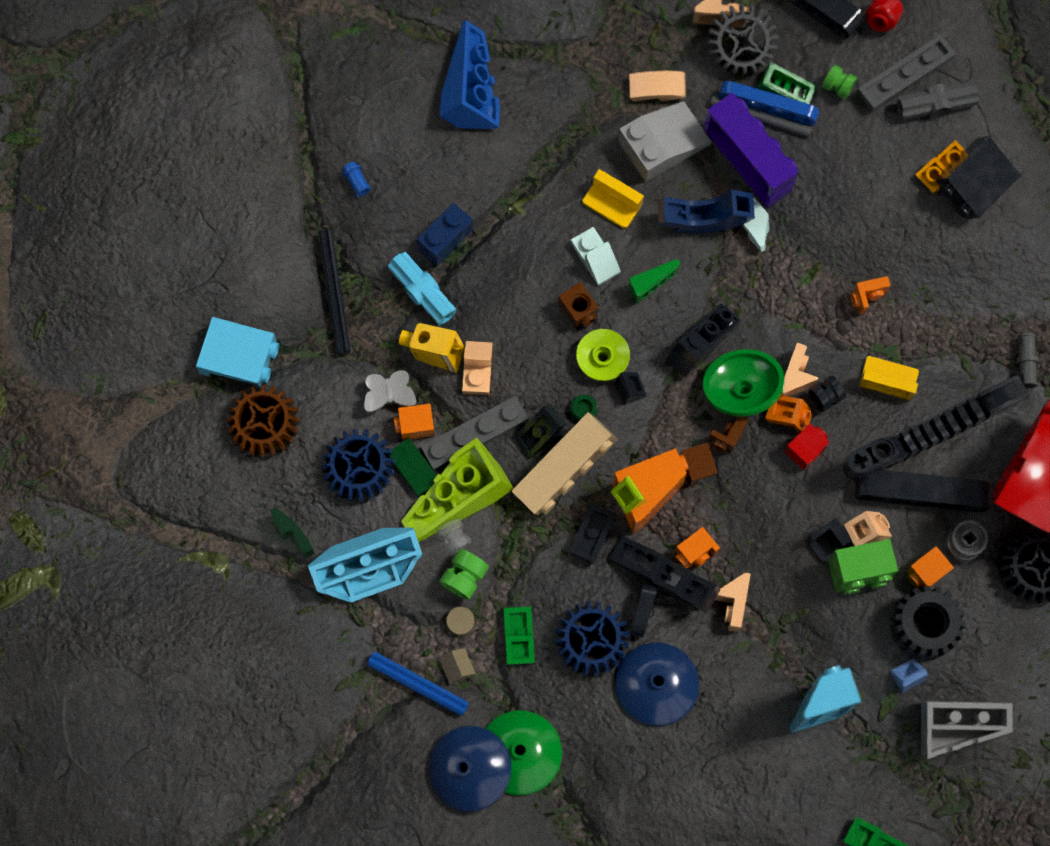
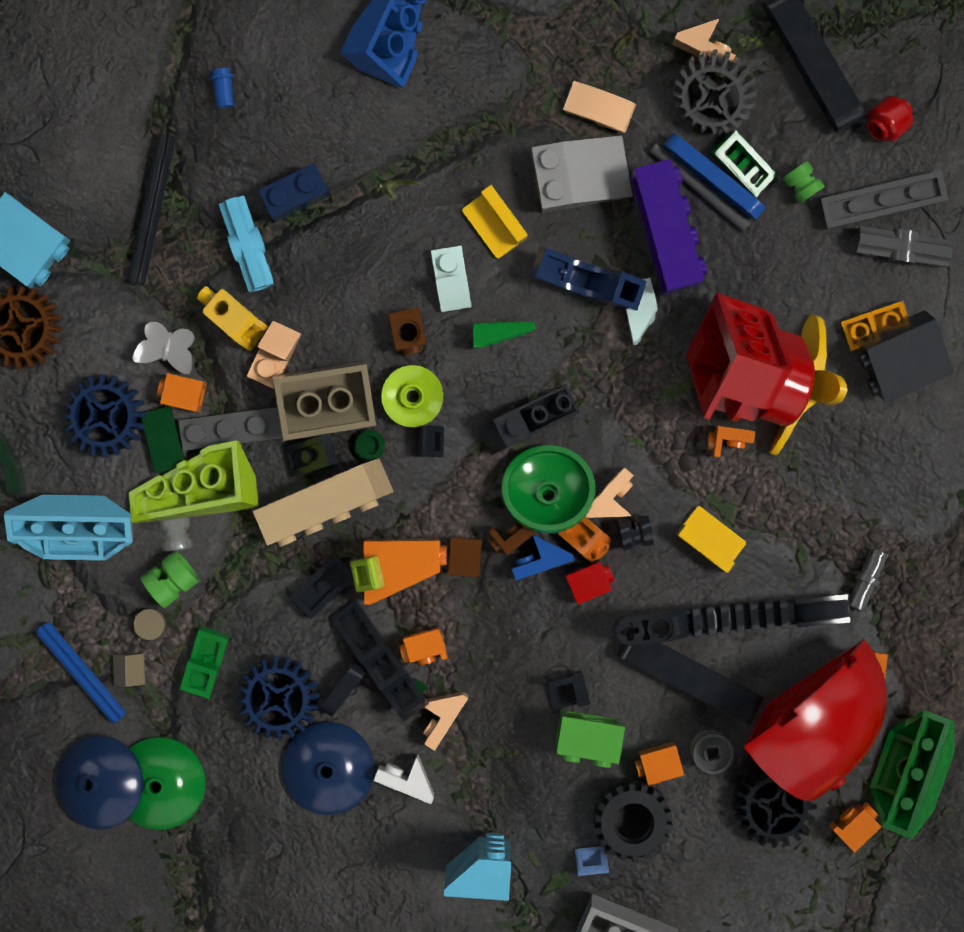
camera: 20 degrees right, 15 degrees up
light nougat brick [844,511,892,546] -> none
none -> dark tan slope [272,361,376,441]
none -> white slope [374,754,434,804]
none -> blue slope [511,535,575,581]
none -> red brick [686,292,847,456]

